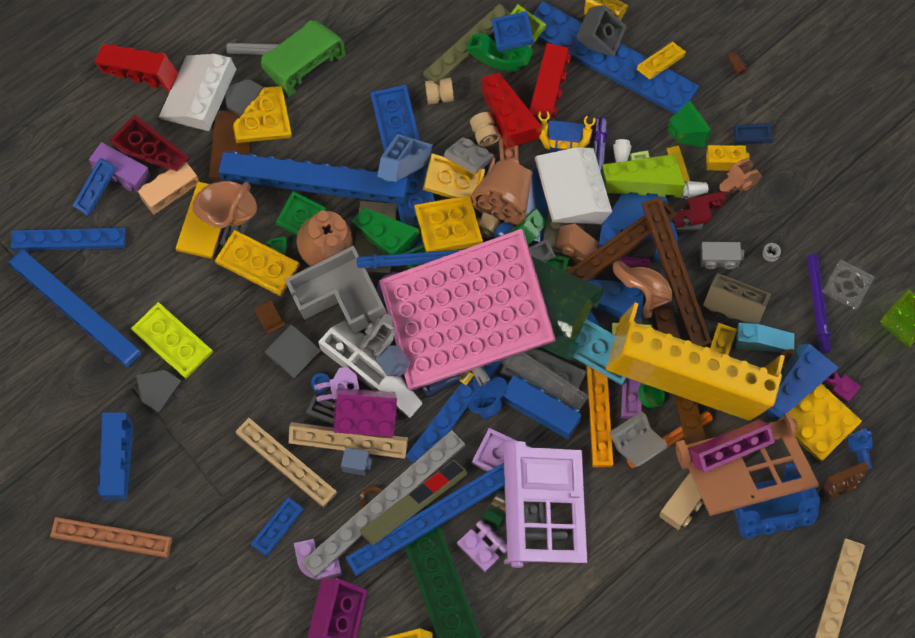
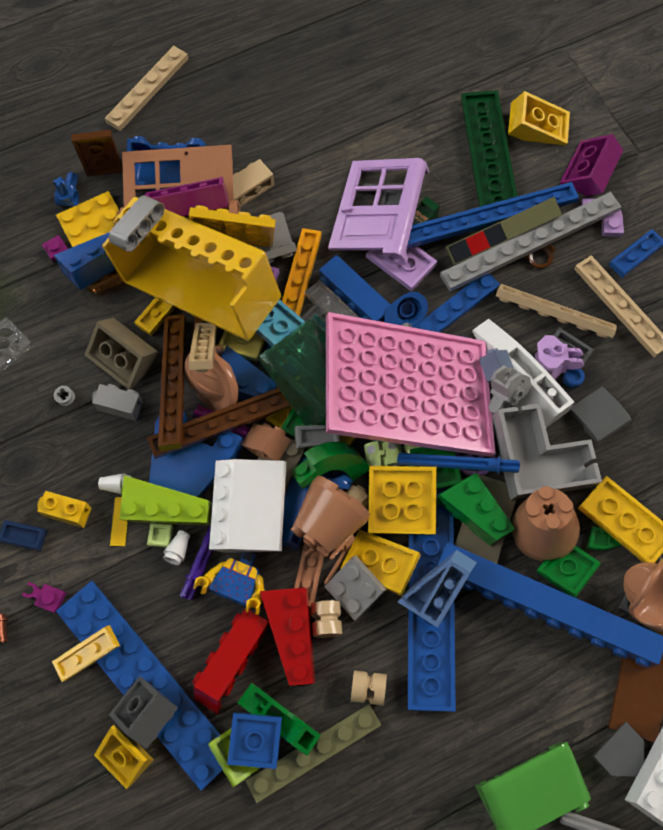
camera: 165 degrees left, 0 degrees up
yellow plate [233,86,292,143] -> none
reddish brown bracket [254,300,285,334] -> none
magenta brick [333,388,397,437] -> none
sand blue brick [341,447,372,476] -> none
lavender plate [457,520,507,572] -> none
green slope [668,101,711,148] -> none
dark red plate [673,192,726,232] -> none
nougat hinge [719,158,762,196] -> none
medium azure slope [735,323,794,353] -> none
dark purple axle [807,254,831,353] -> none
none -> magenta plate [22,582,67,614]
none -> light grey beam [109,195,165,252]
none -> yellow plate [189,206,276,248]
none -> tan plate [189,323,217,373]

